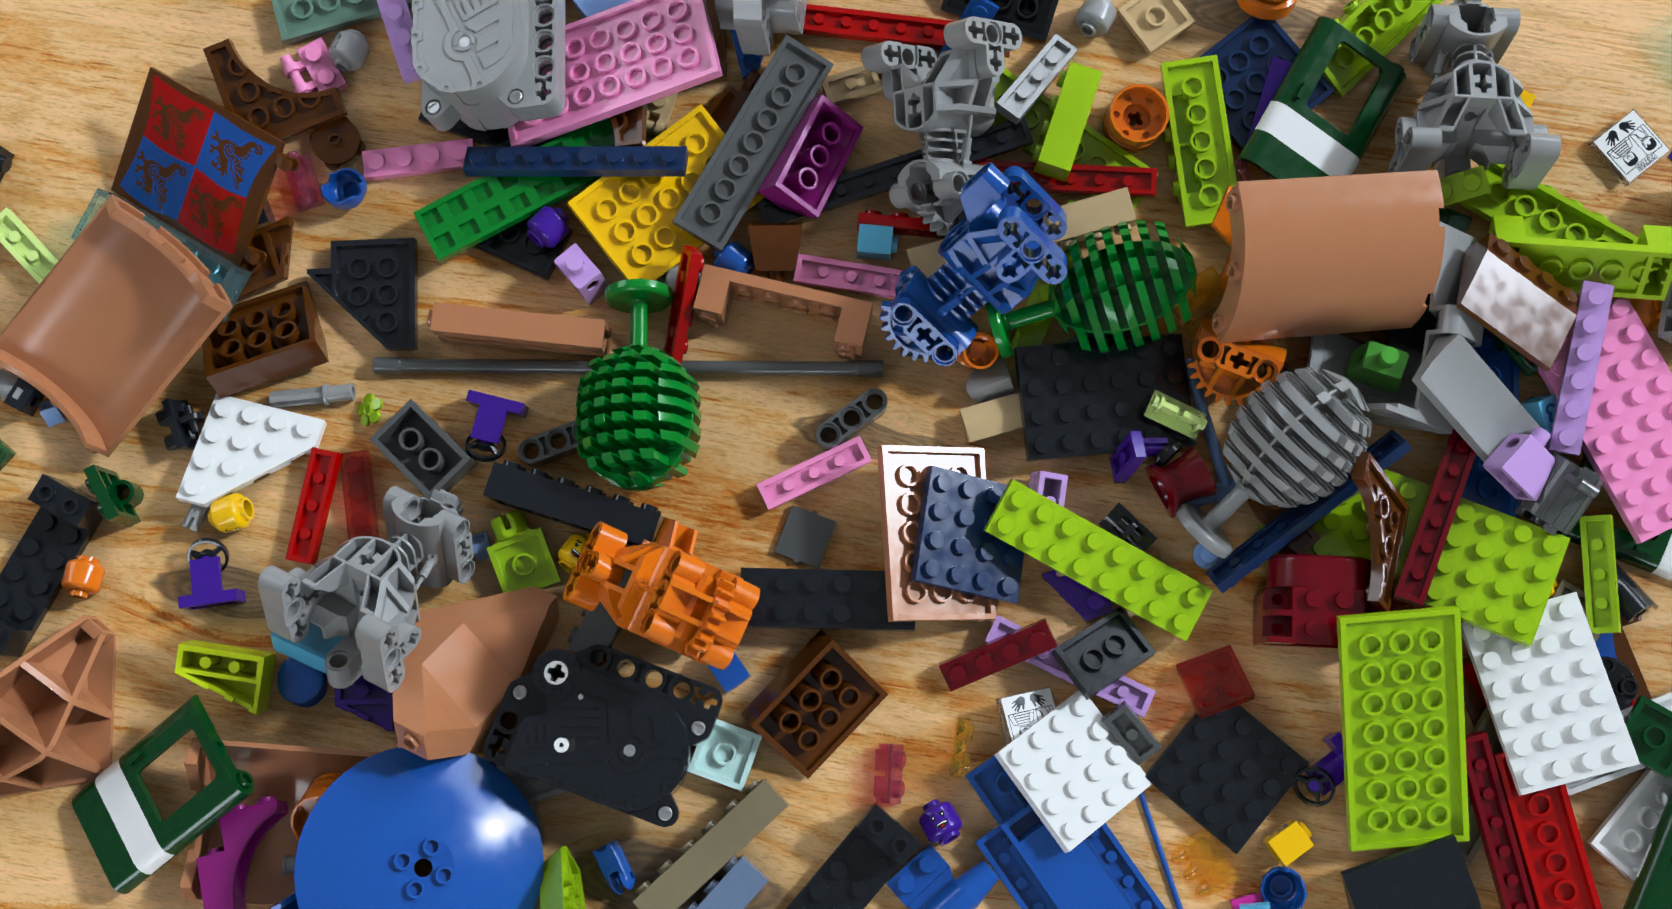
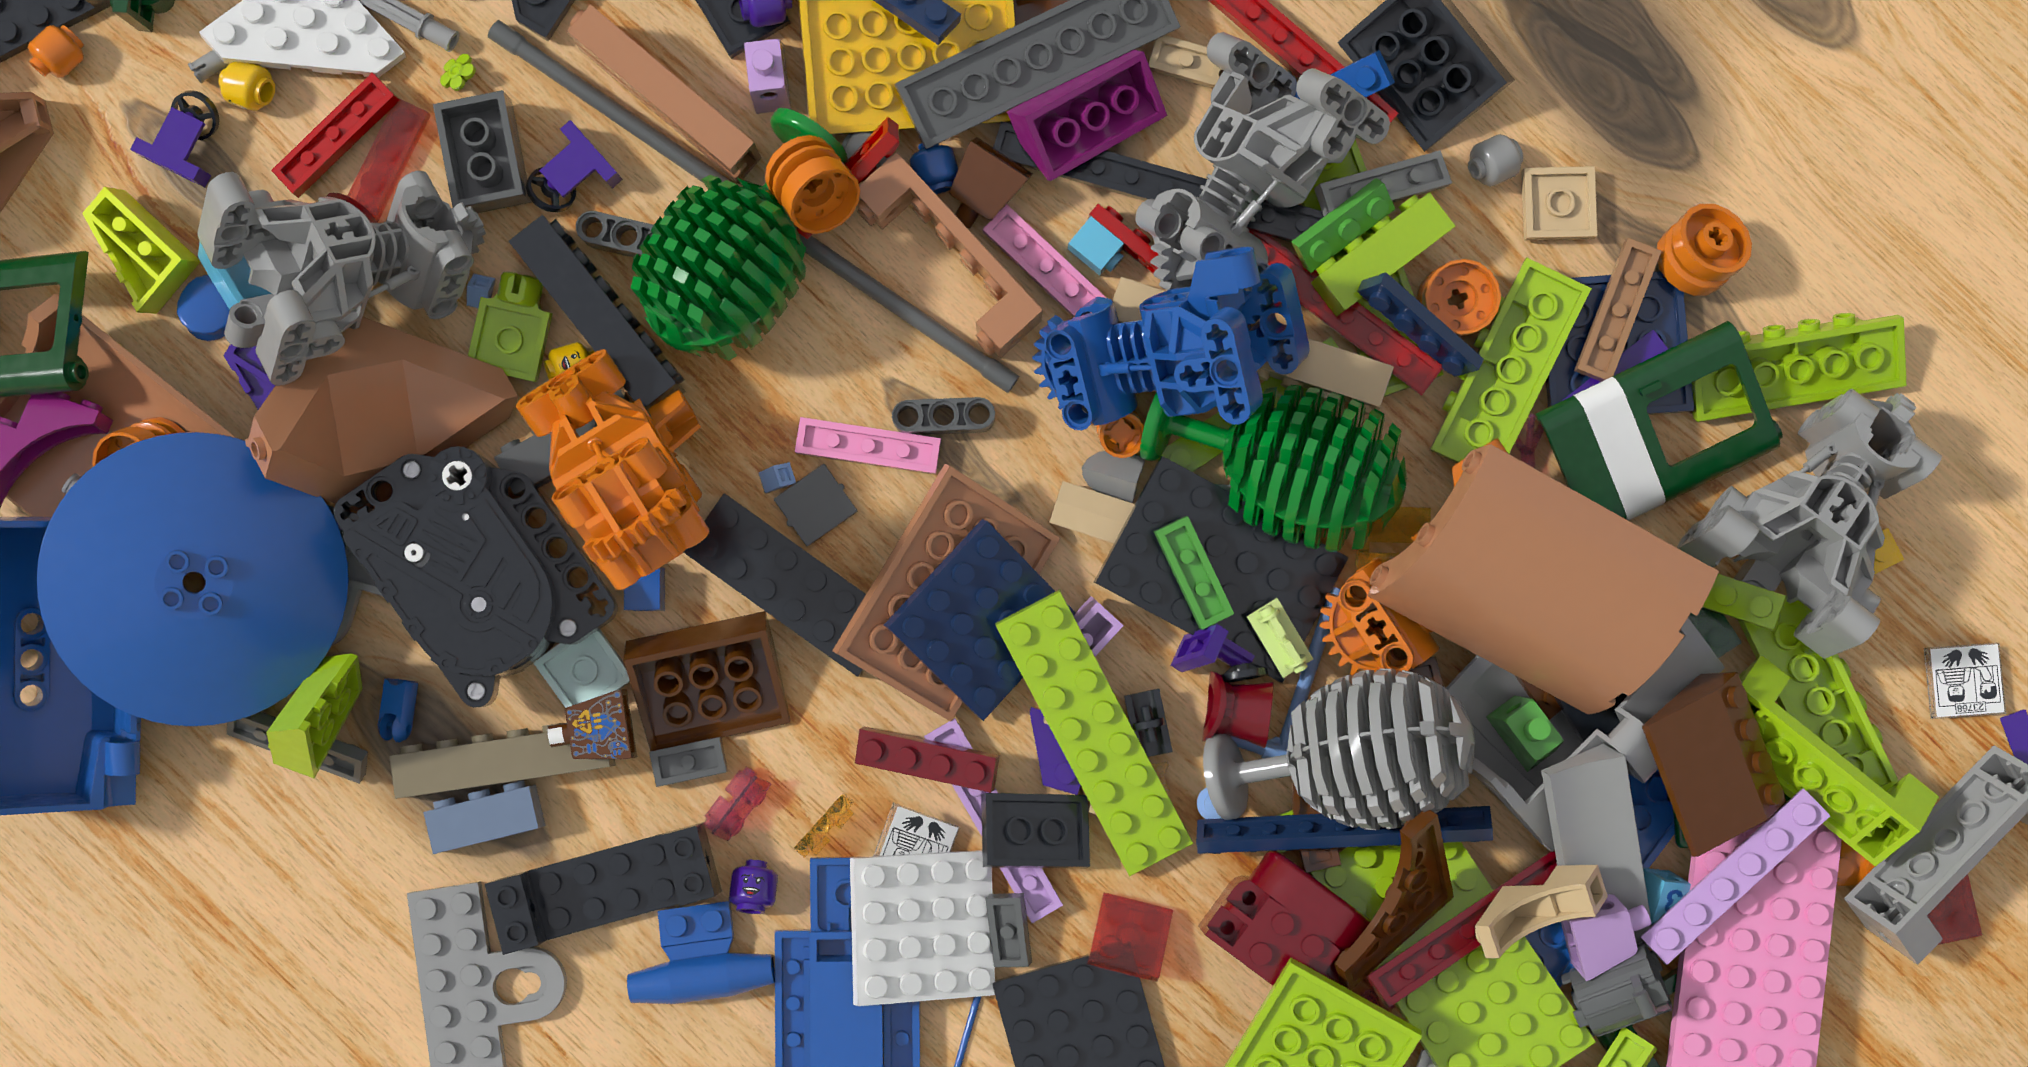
camera: 30 degrees right, 5 degrees up
none -> torso [548,689,637,759]
none -> dark grey plate [649,737,728,787]
none -> light blue piece [759,462,796,494]
none -> orange wheel [765,135,860,234]
none -> bright green plate [1154,516,1234,630]
none -> bright green plate [1291,178,1395,273]
none -> dark blue plate [1357,272,1484,377]
none -> tan arch [1475,865,1608,958]
none -> medium nougat plate [1574,238,1661,382]

